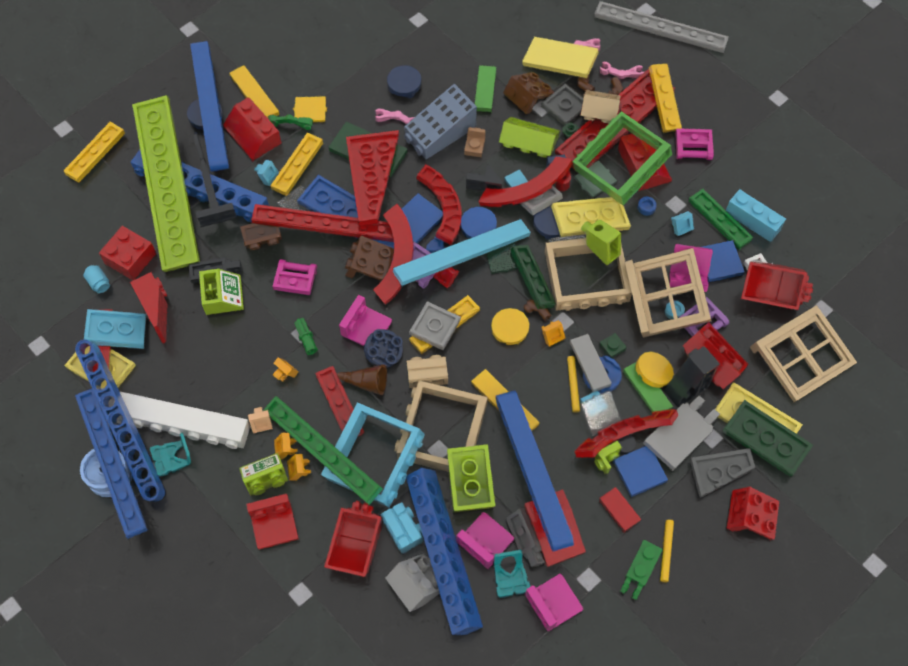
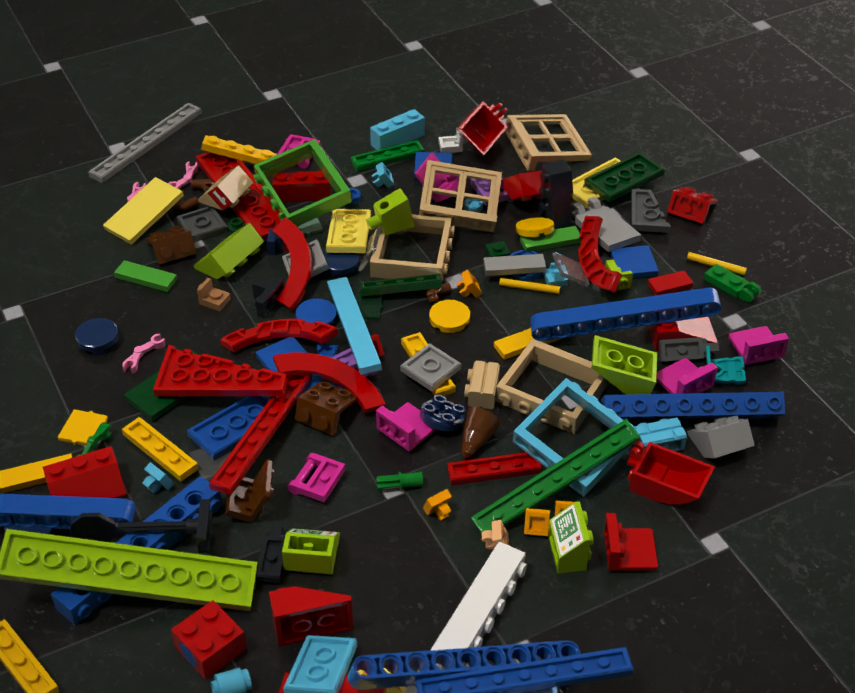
camera: 75 degrees left, 20 degrees down
teal piece [150,433,191,477] -> none
sand blue slope [404,84,477,159] -> none
medium azure tile [504,170,528,188] -> none

